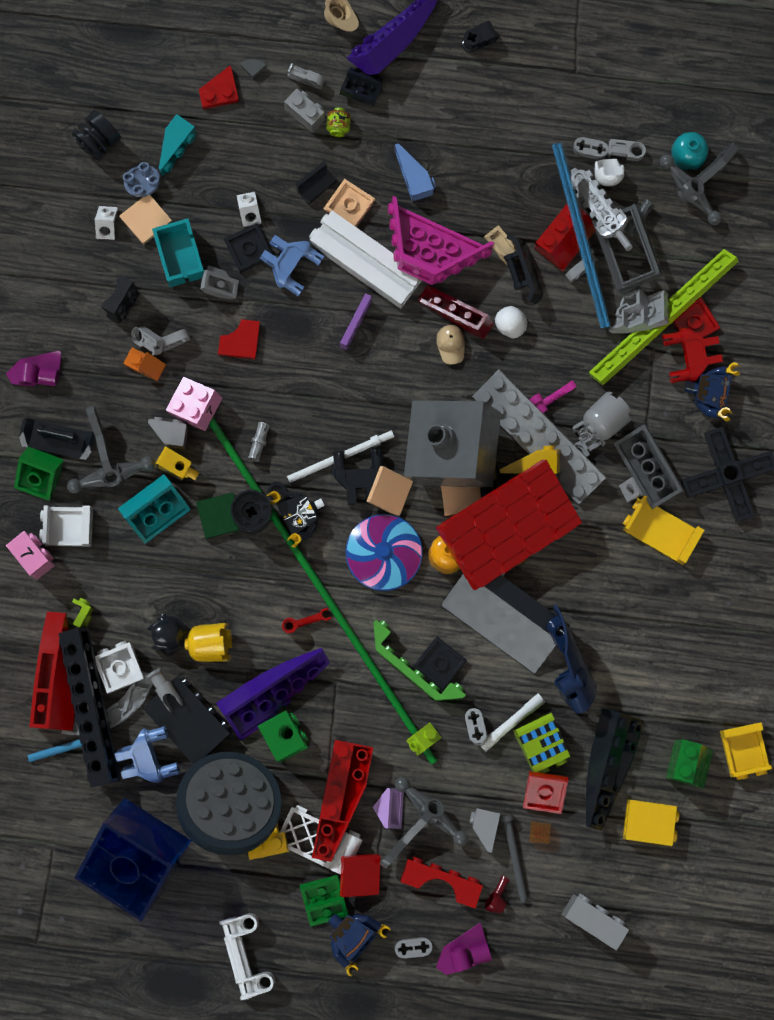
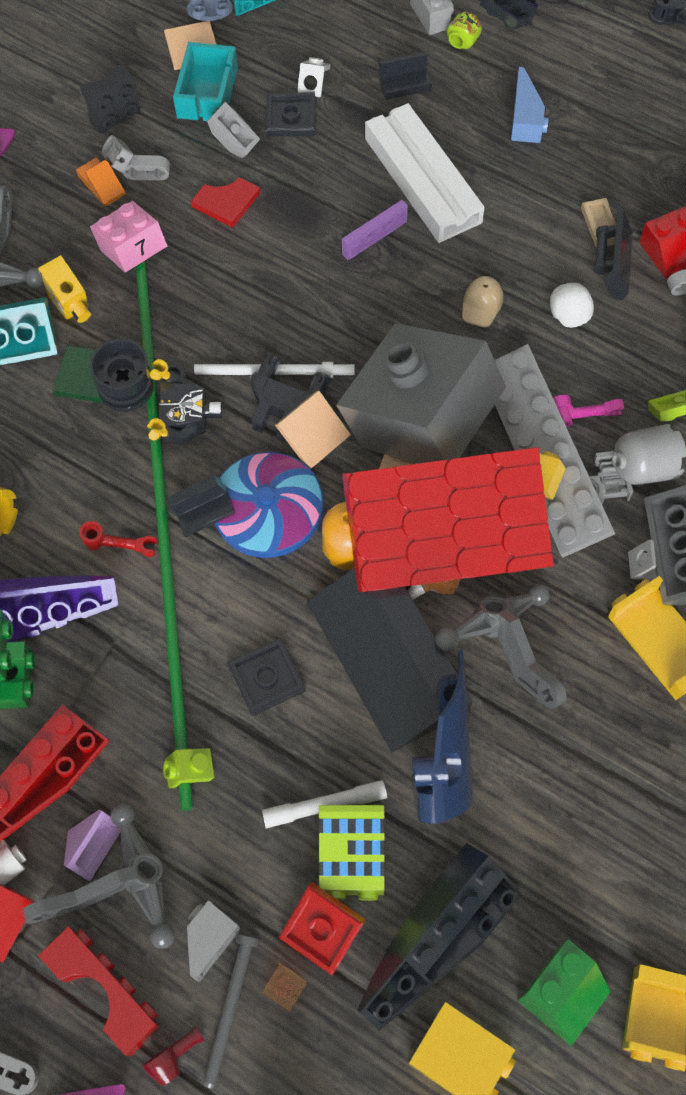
camera: 30 degrees right, 15 degrees down
white bracket [95,206,118,240] -> none
light grey slope [148,417,188,450] -> none
light grey pin [248,422,270,462] -> none
medium blue connector [259,235,324,296] -> none
light nougat tile [324,179,375,227] -> none
bright green slope [373,620,466,701] -> none
dark pink piece [388,196,495,285] -> none
dark red slope [417,285,494,340] -> none
light grey beam [465,708,488,746] -> none
none -> black panel [165,475,235,537]
none -> dark grey piece [435,583,567,709]

